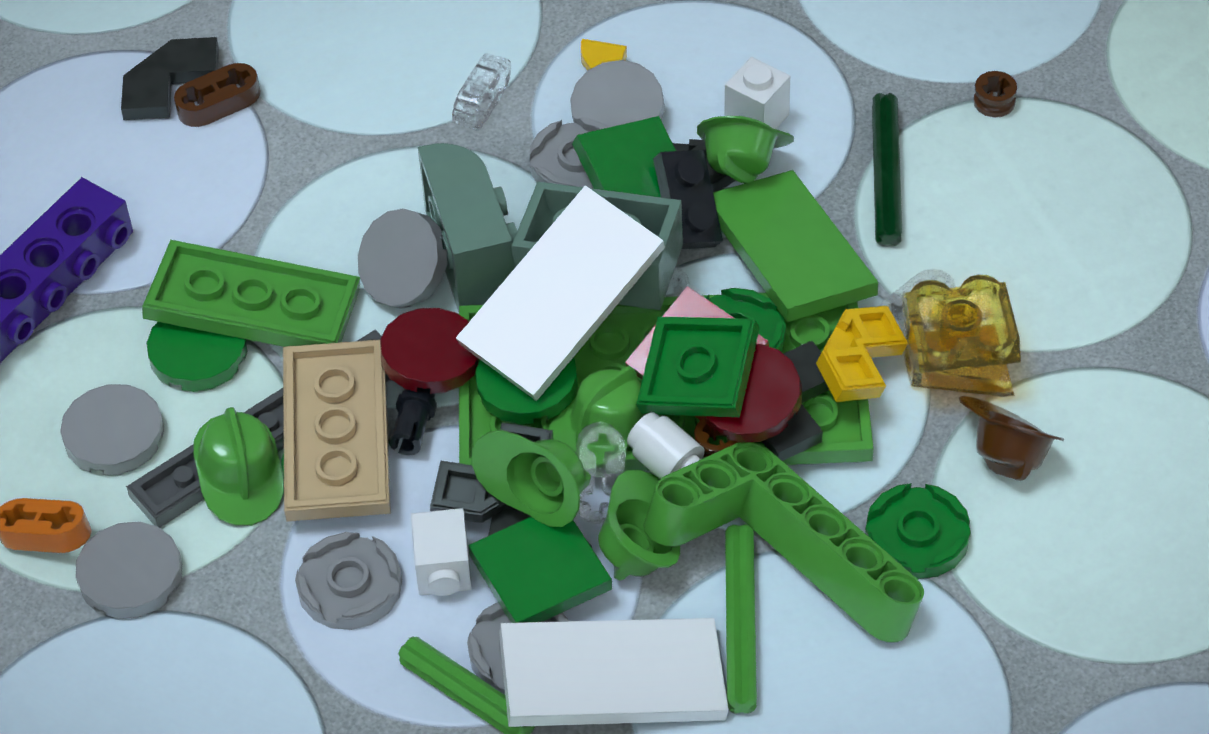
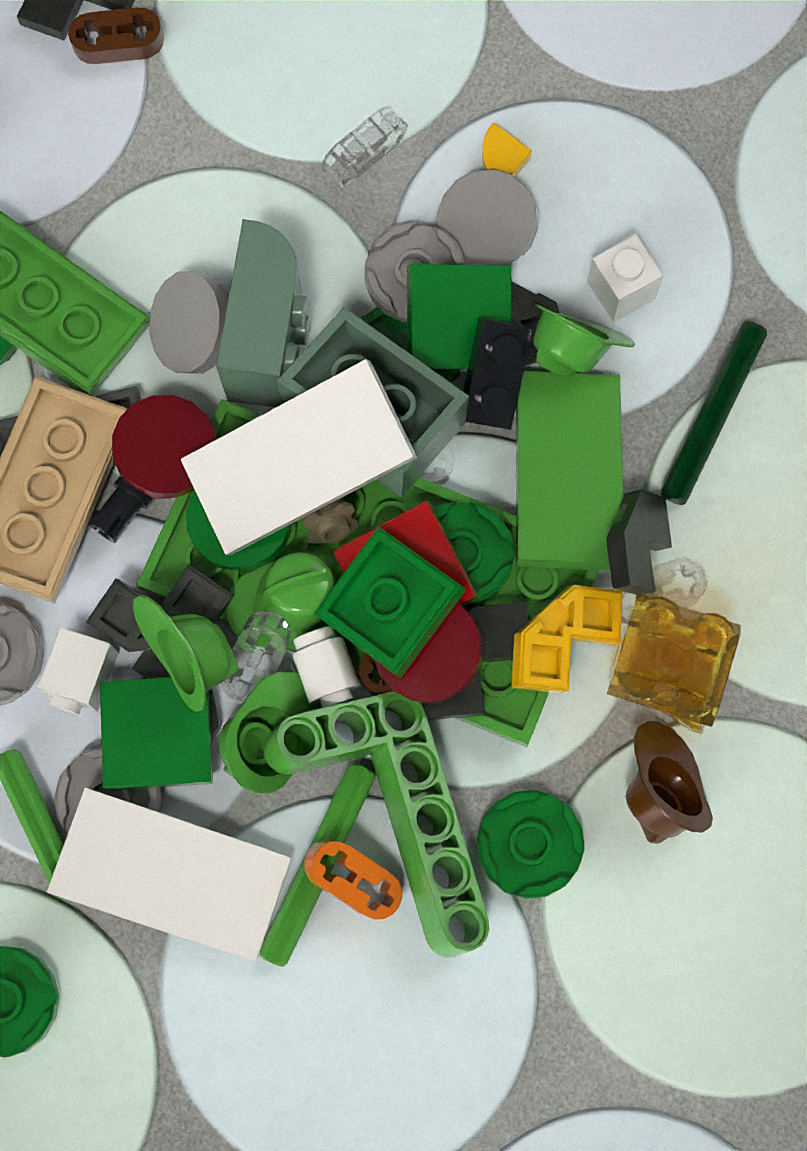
camera: 25 degrees right, 25 degrees up
none -> dark tan plate [303,498,358,544]
none -> orange beam [304,839,402,920]
none -> pearl dark grey tile [606,489,672,595]

